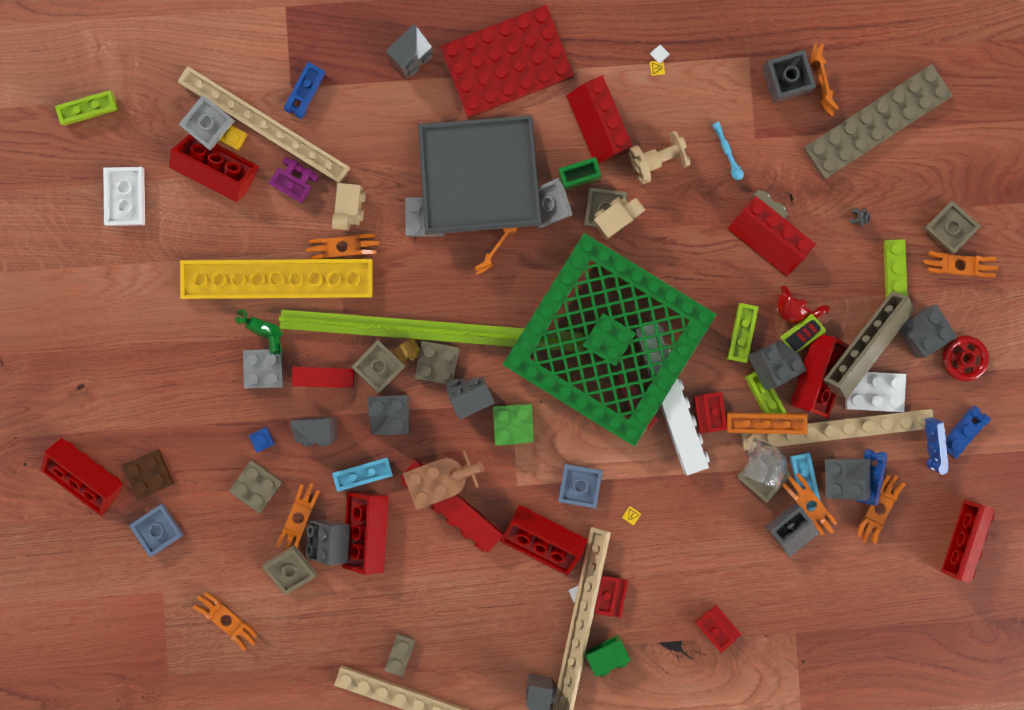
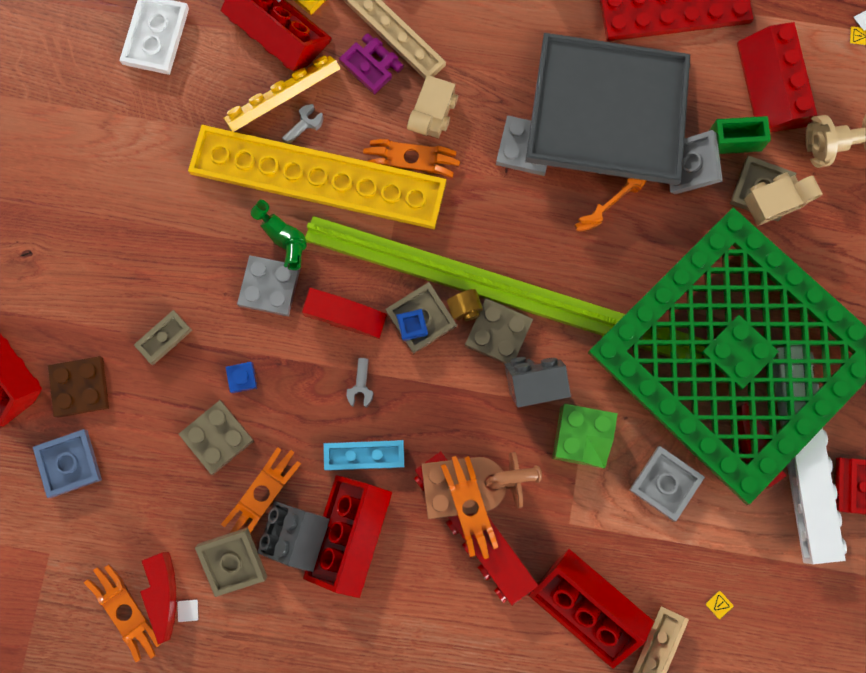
camera: 15 degrees right, 10 degrees down
dark grey slope [290,417,338,447] -> none
dark grey slope [368,395,411,435] -> none
sand blue plate [558,463,603,509] -> none
none -> dark tan plate [134,310,193,365]
none -> red slope [140,552,177,644]
none -> white sticker [177,600,198,622]
none -> yellow plate [223,56,340,132]
none -> light grey bar [282,104,324,144]
none -> light grey bar [346,358,374,408]
none -> blue tile [396,309,428,341]
none -> orange piece [440,456,498,559]
none -> light grey plate [629,446,705,522]

